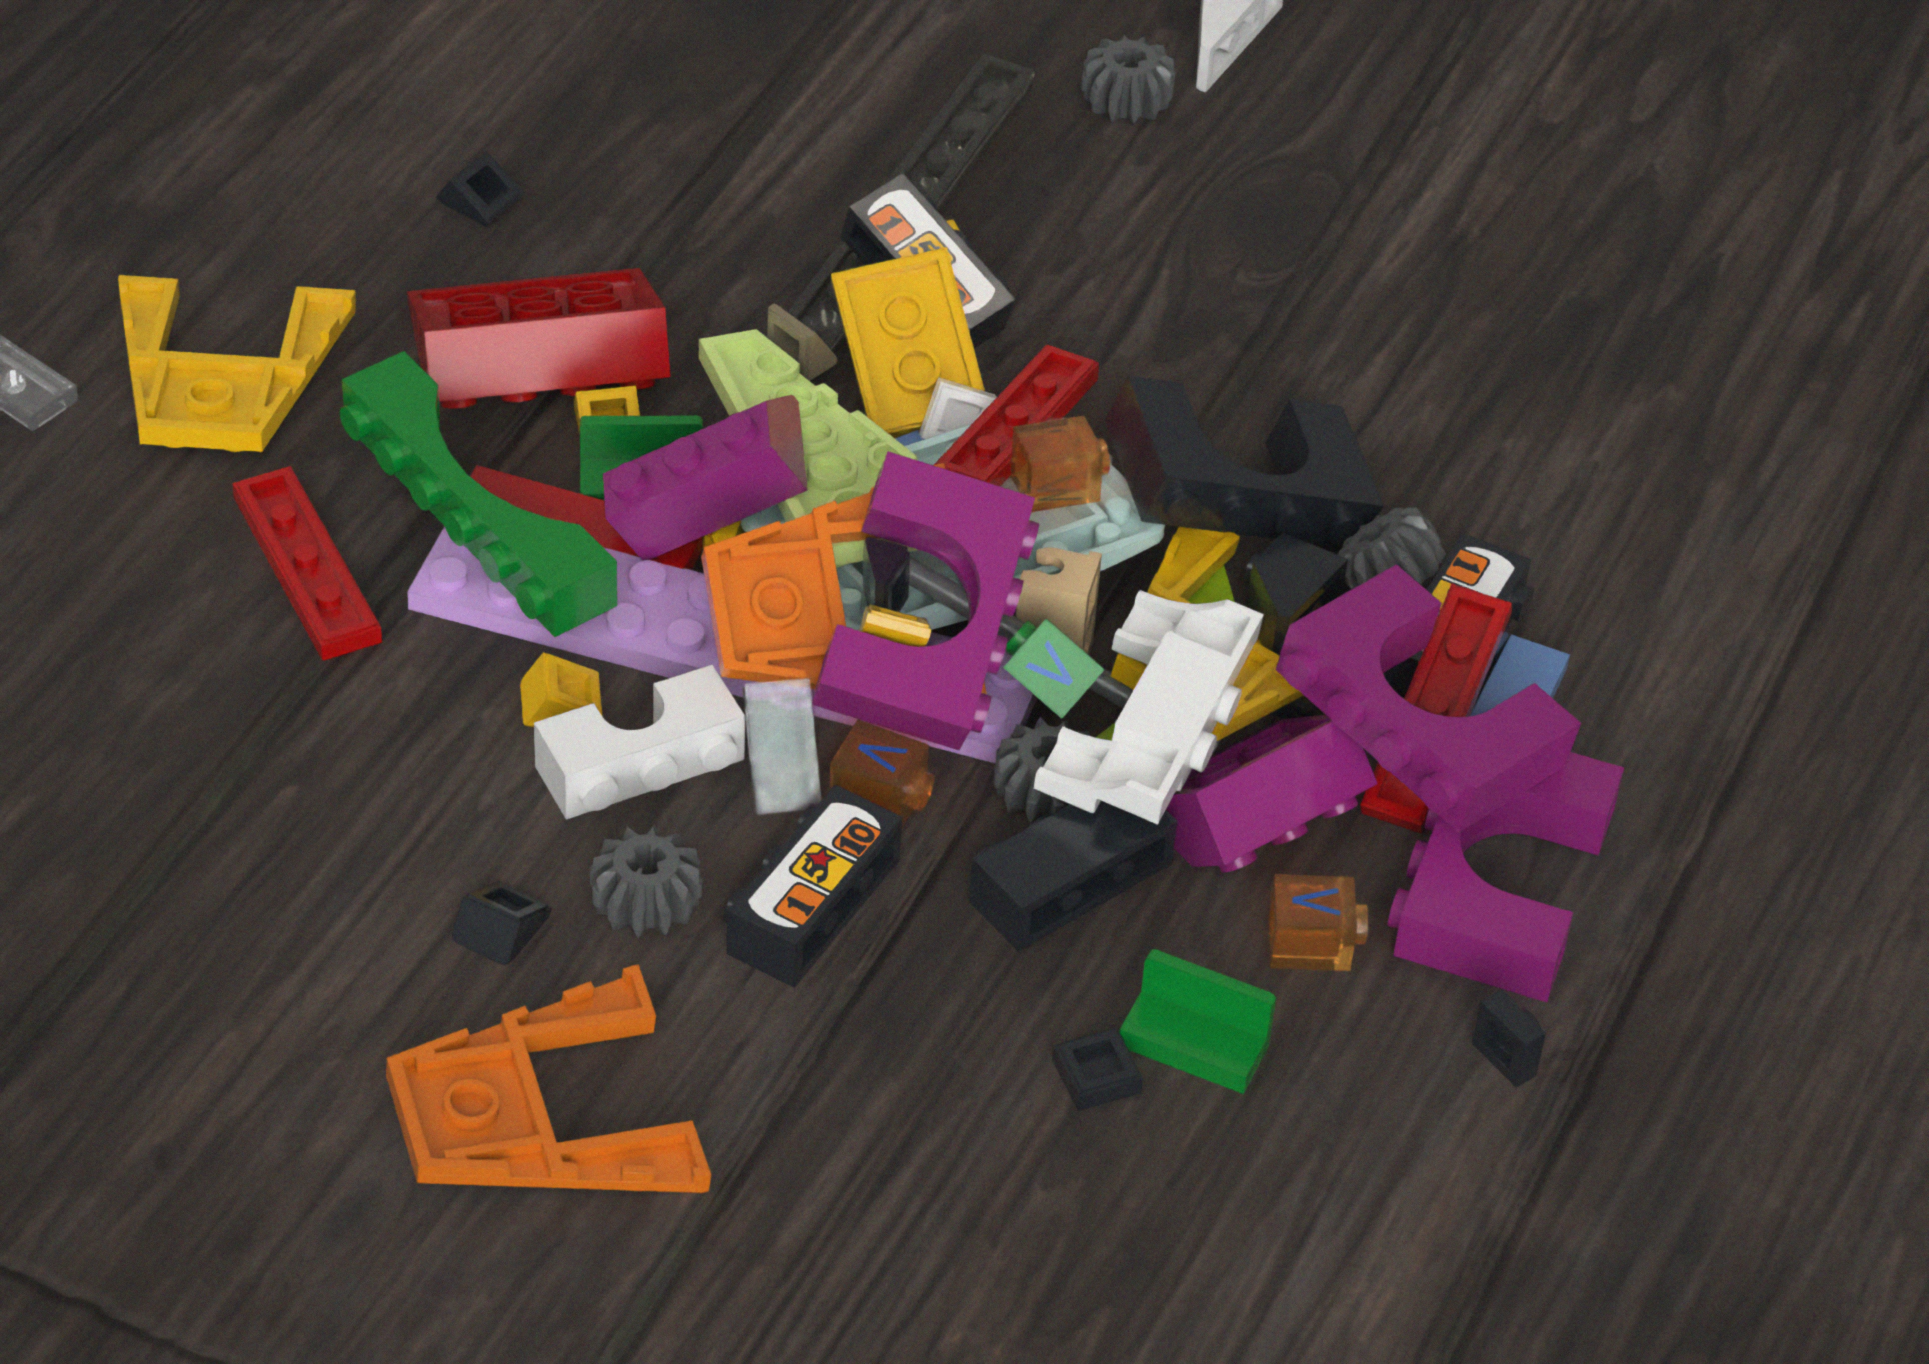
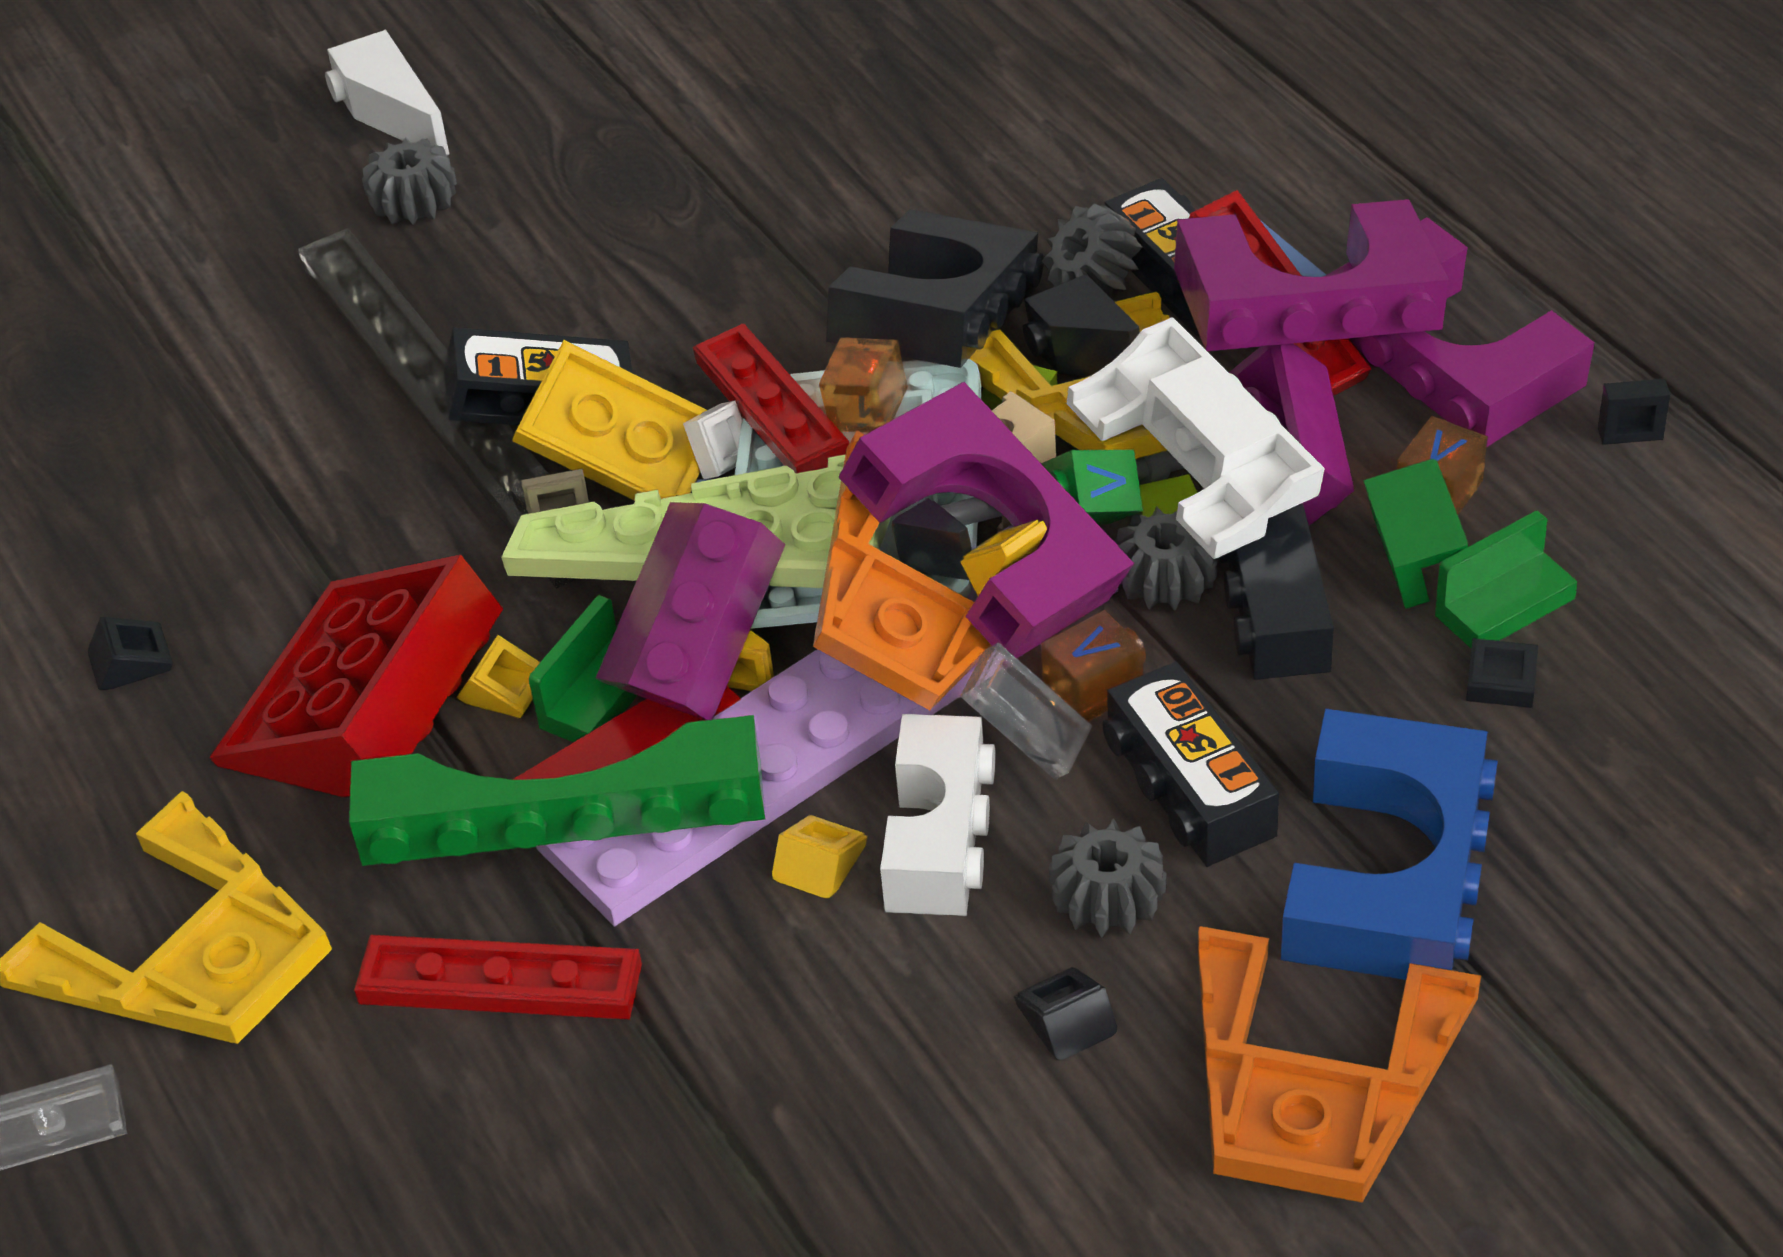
camera: 50 degrees left, 0 degrees up
none -> blue arch [1281,709,1498,980]
none -> green panel [1363,459,1469,609]

